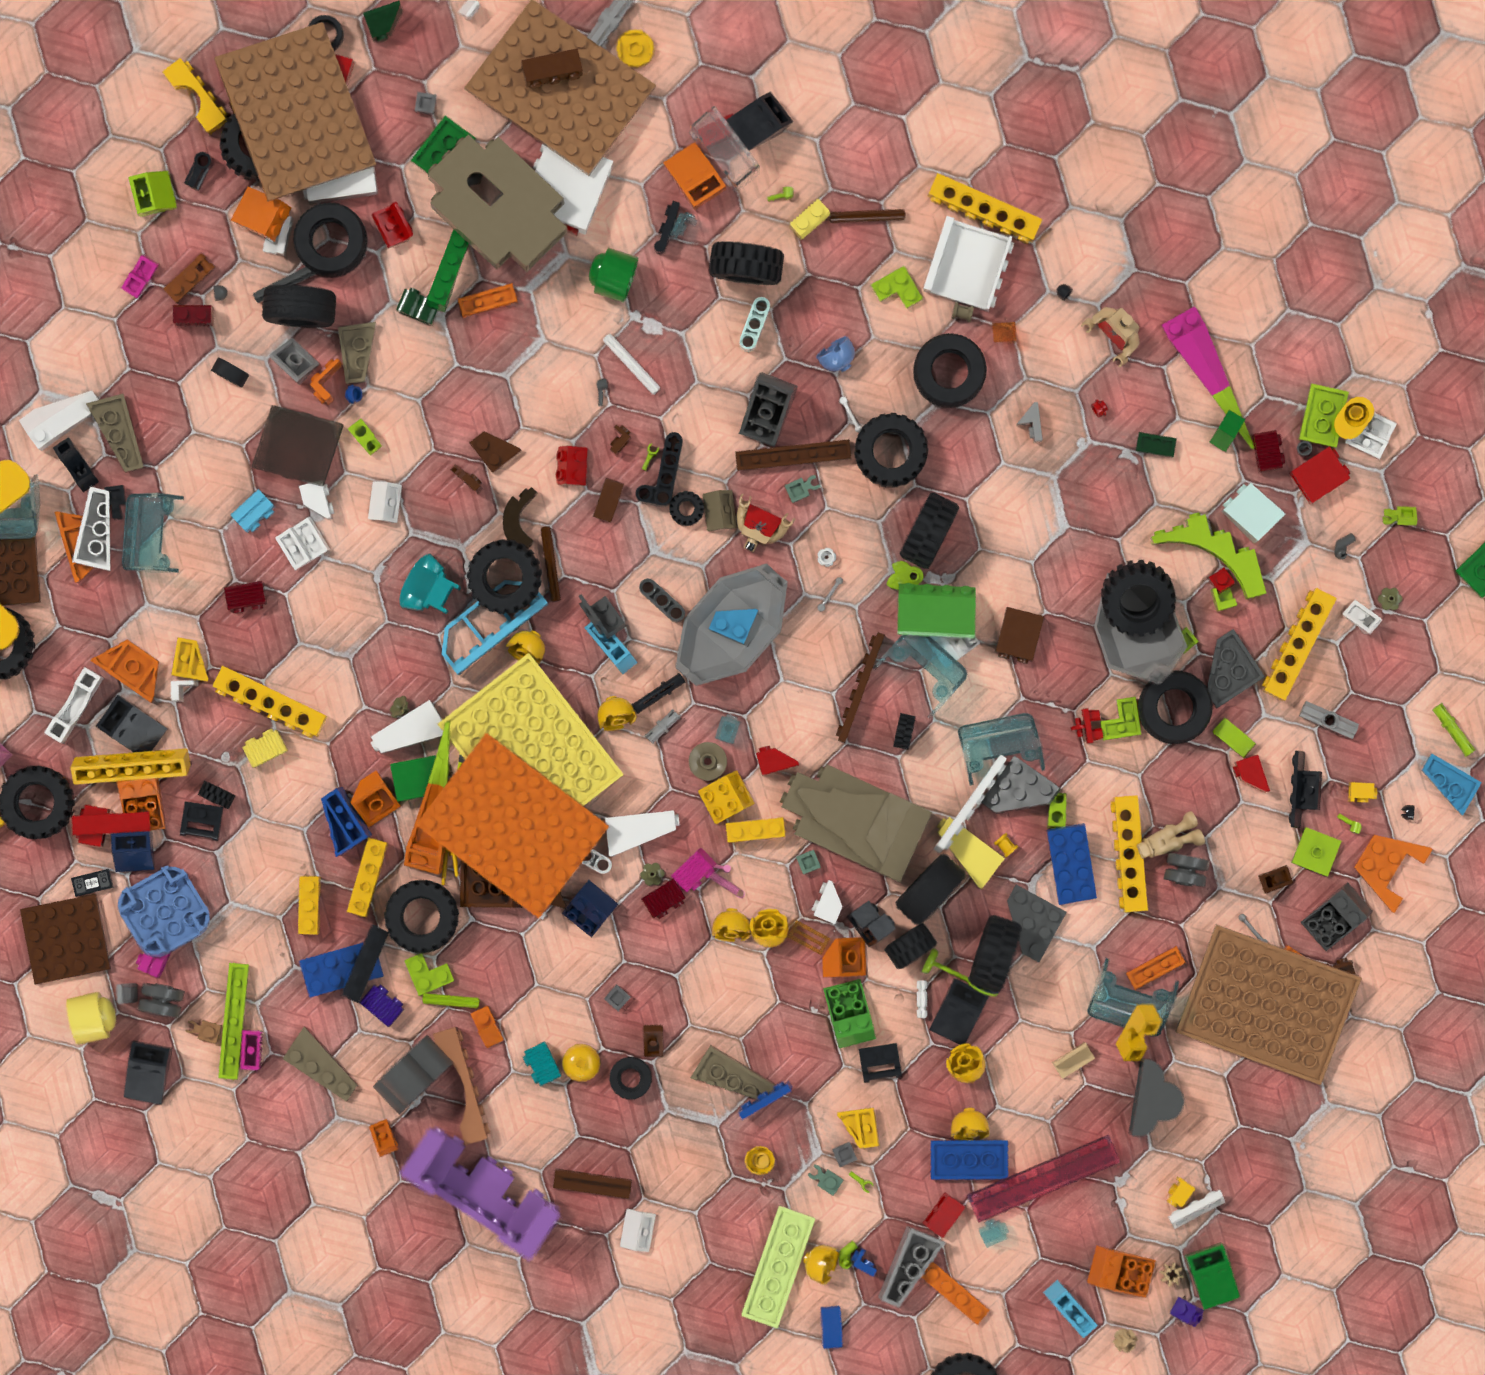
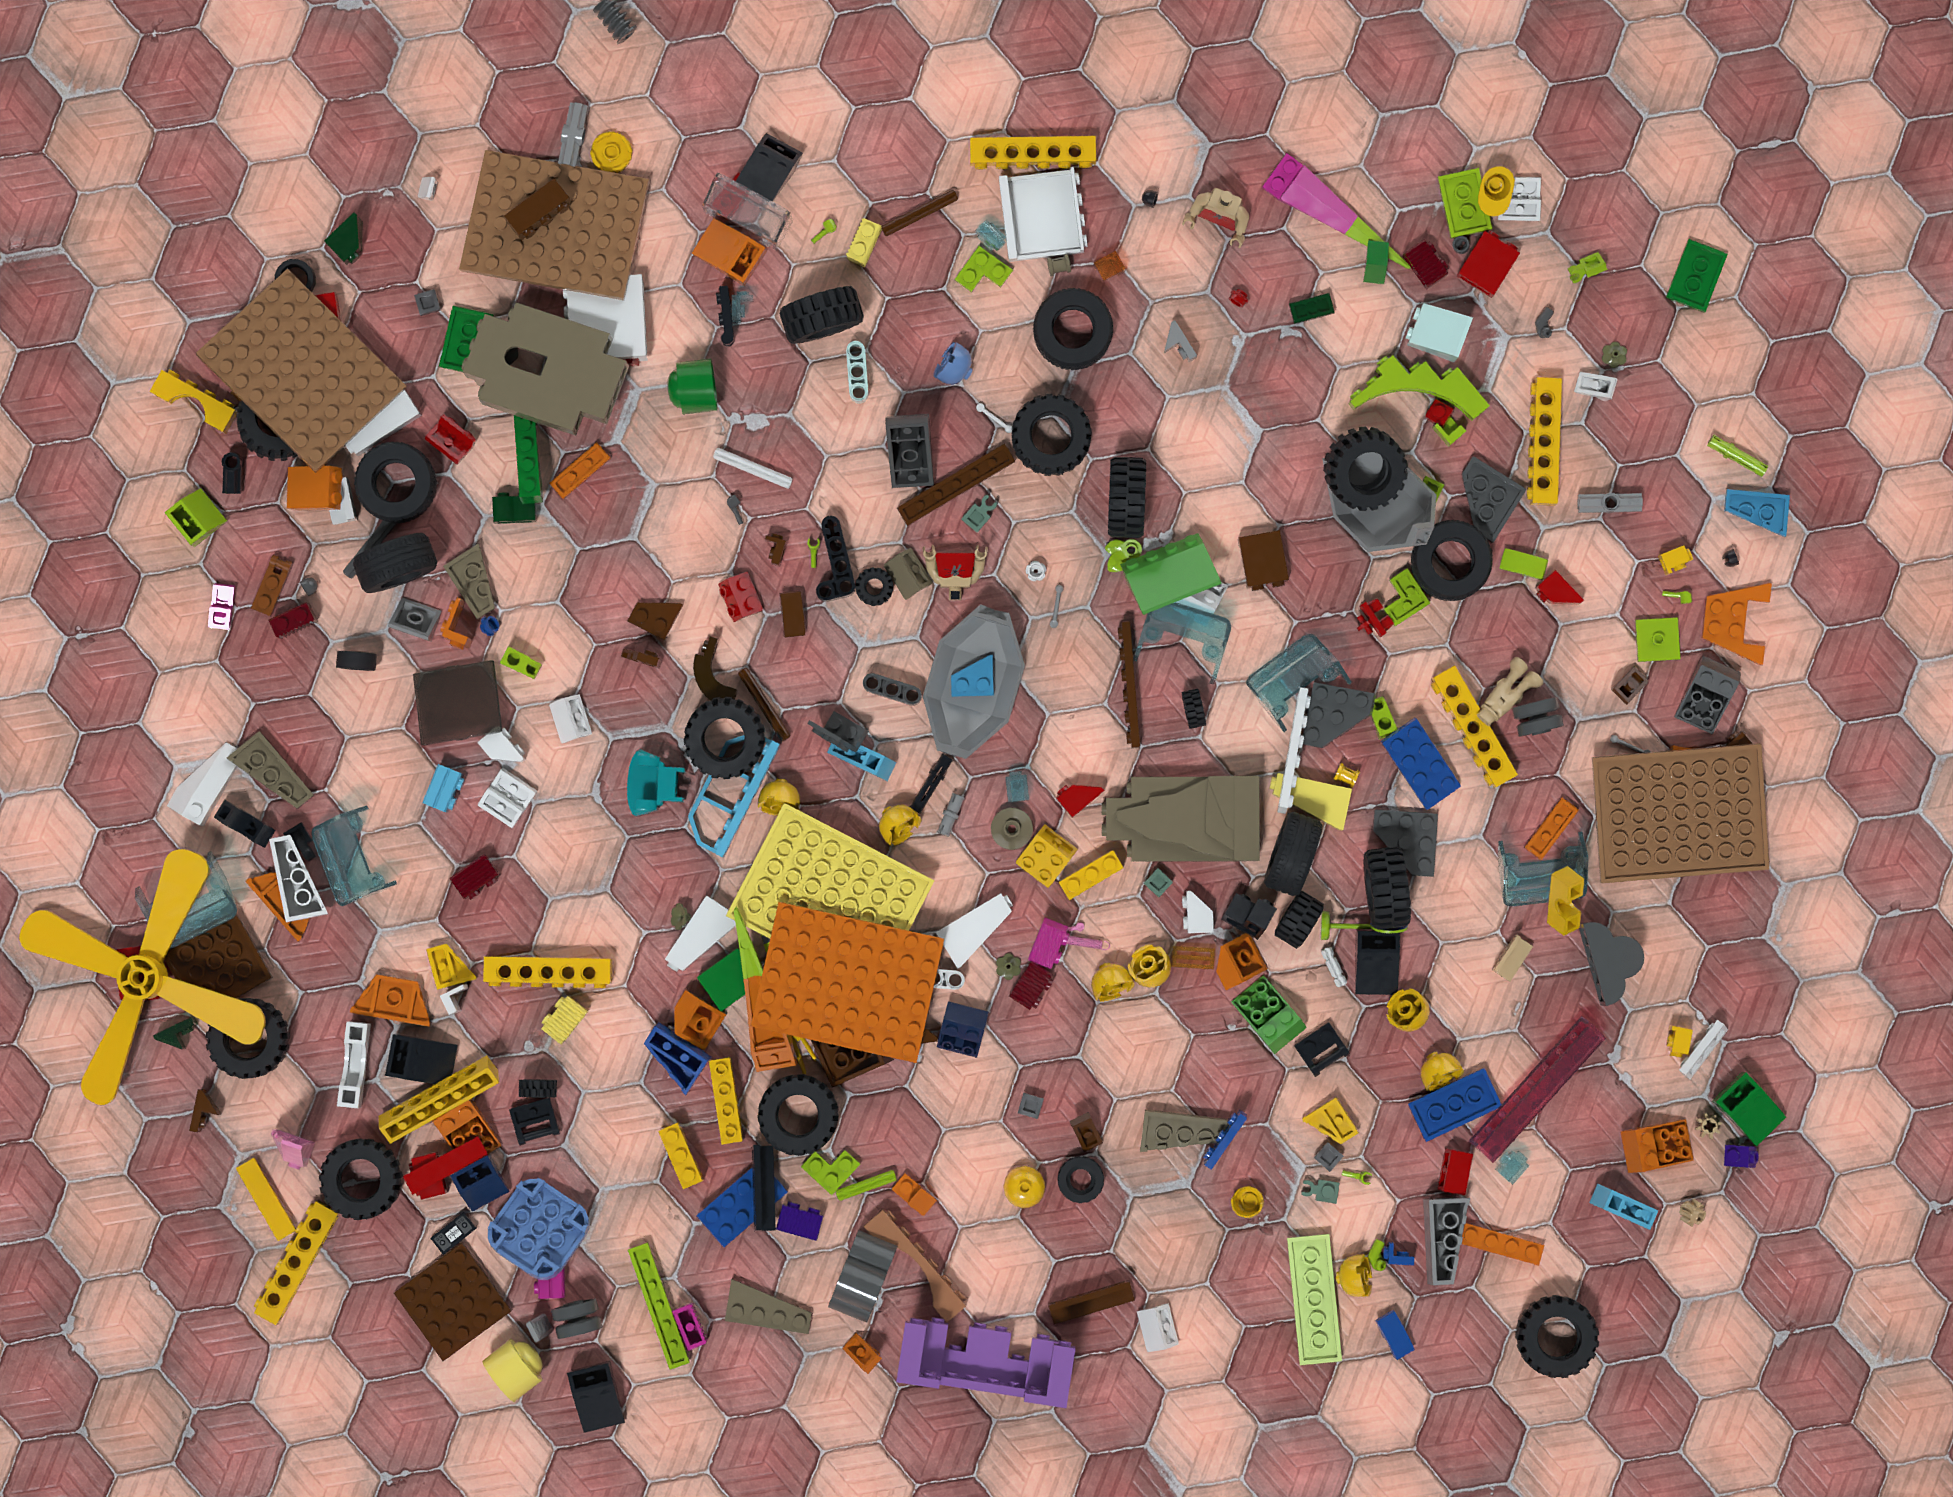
camera: 20 degrees left, 0 degrees up
medium nougat plate [186,1020,222,1044] -> none
teal brick [522,1041,562,1086] -> none
black bracket [1289,751,1322,828] -> none
none -> clear light blue brick [975,220,1006,251]

